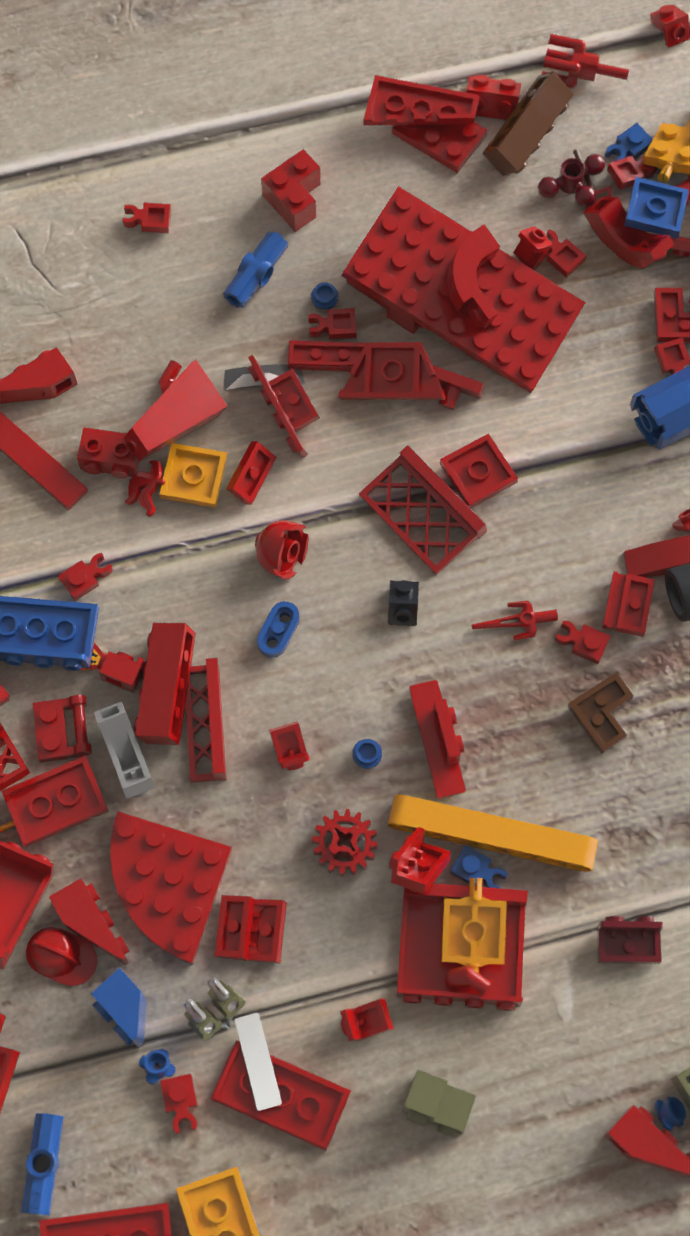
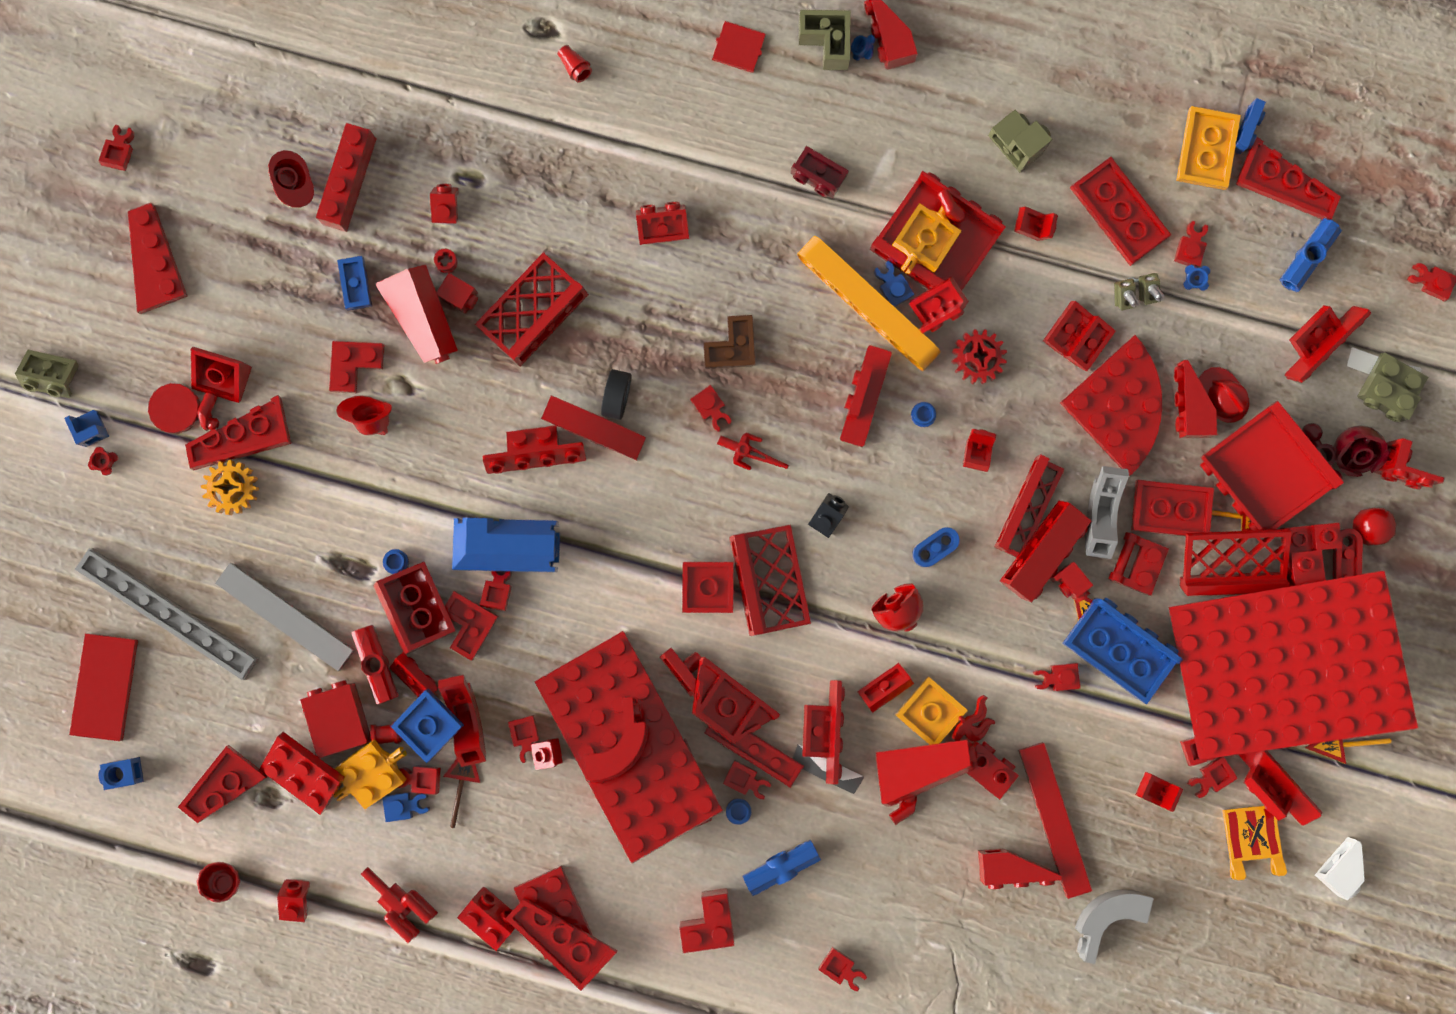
camera: 150 degrees left, 15 degrees up
blue slope [91,968,147,1048] -> none
white sticker [235,1013,282,1111] -> none
reddish brown brick [482,71,574,176] -> none
dark red piece [538,154,605,207] -> none
red plate [602,571,655,637] -> none

